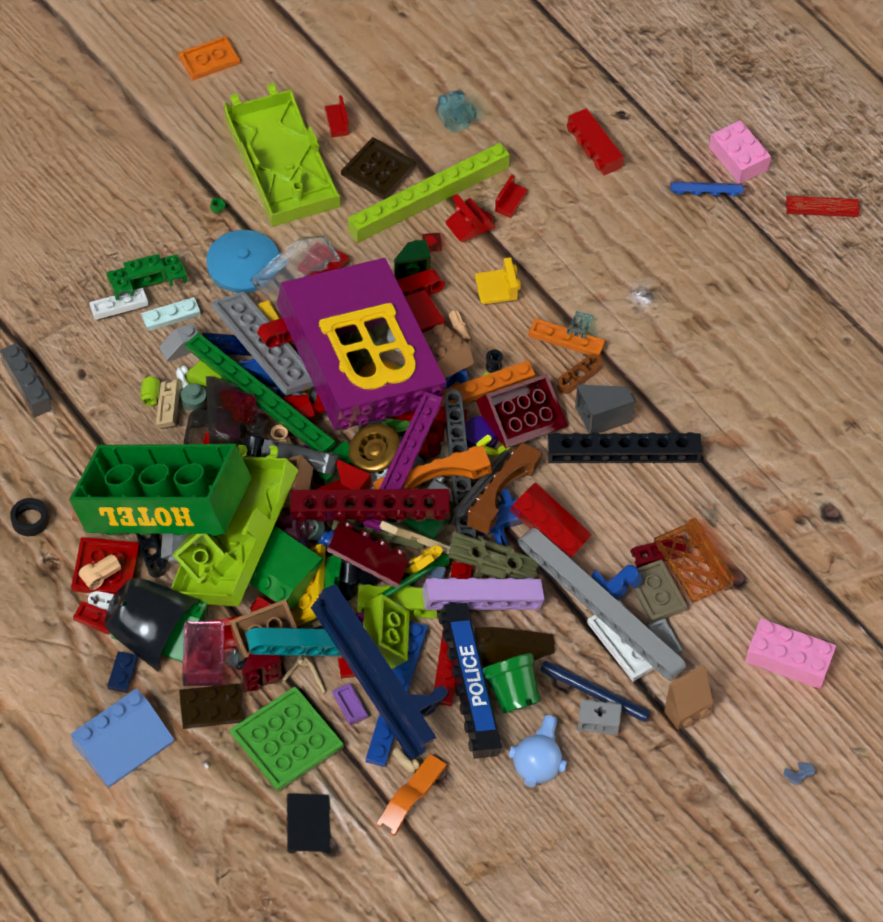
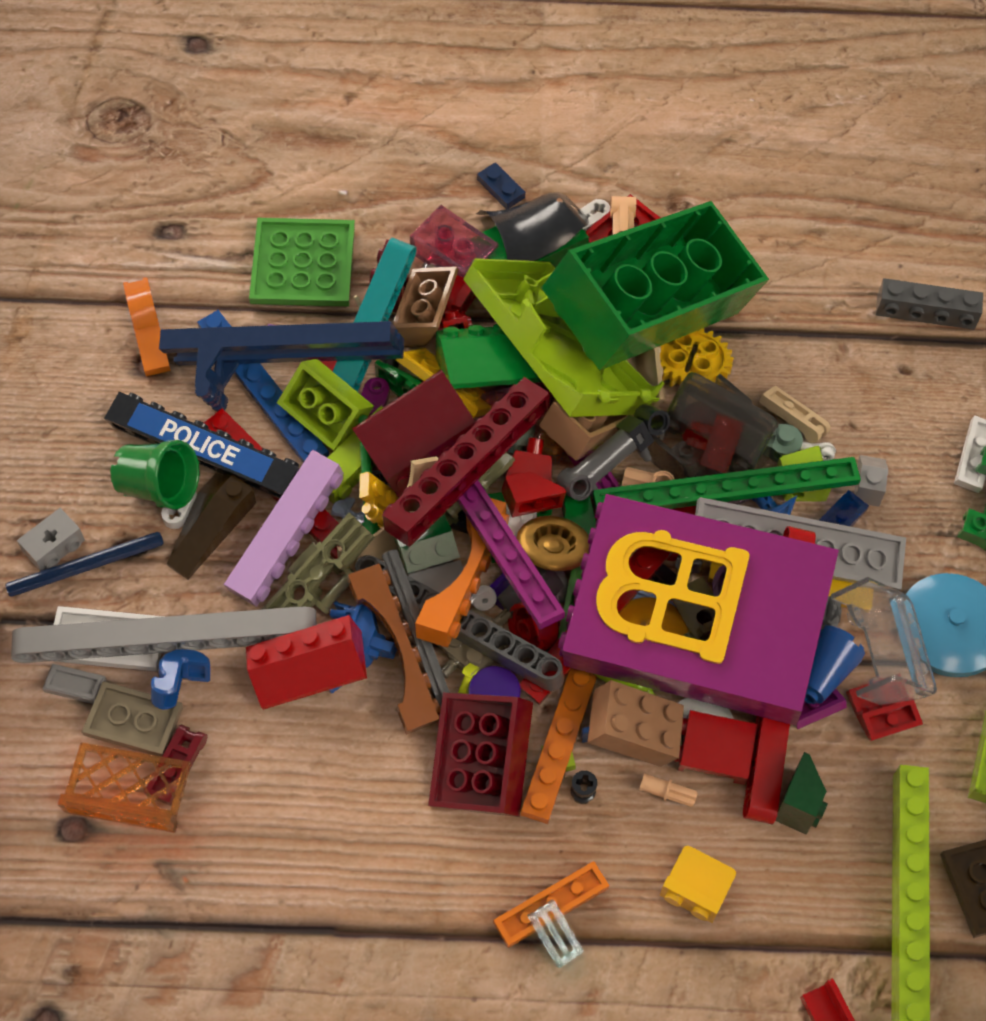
camera: 130 degrees right, 5 degrees up
black tyre [10,498,48,537] -> none
medium blue slope [70,688,175,788] -> none
red plate [73,601,110,635] -> none
lime brick [140,376,161,406] -> none
light aqua plate [141,297,200,331] -> none
dark brown plate [179,683,243,729] -> none
black piece [287,793,330,853] -> none
clear red tile [422,233,442,252] -> none
red piece [445,194,496,242] -> none
light blue piece [509,715,567,787] -> none
black brick [547,432,702,463] -> none
dark orange beam [557,354,602,394] -> none
dark grey slope [575,385,636,434] -> none

